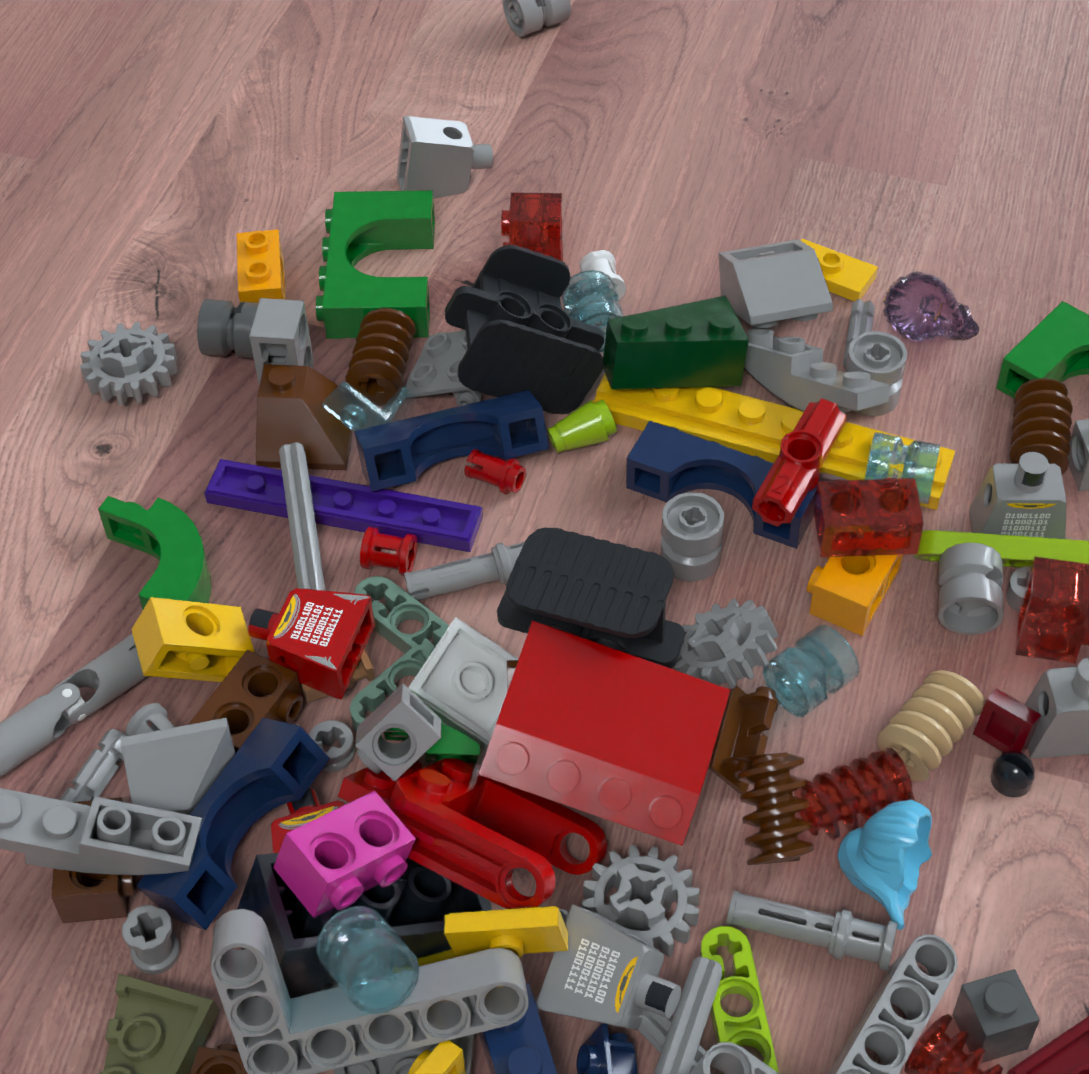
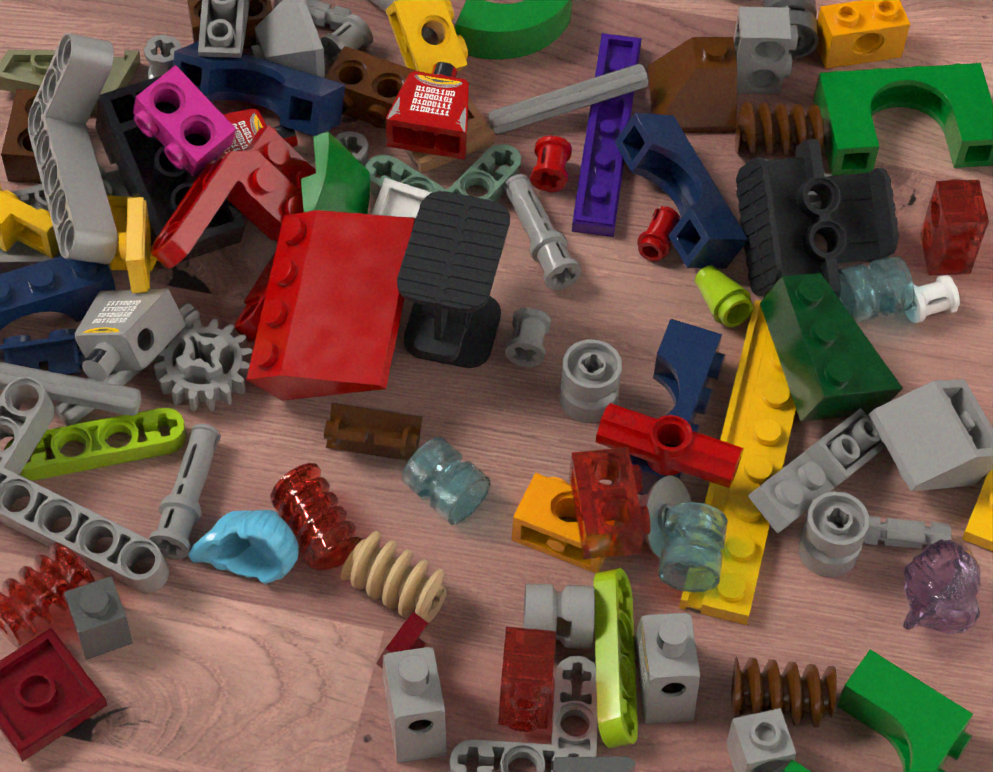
camera: 80 degrees right, 5 degrees up
clear light blue wheel [317,906,419,1014] -> none
clear light blue bracket [322,382,409,431] -> none
light grey brick [355,683,441,782] -> none
light grey gear [674,599,778,689] -> none
reddish brown piece [736,753,814,865] -> none
black hinge [990,751,1035,797] -> none

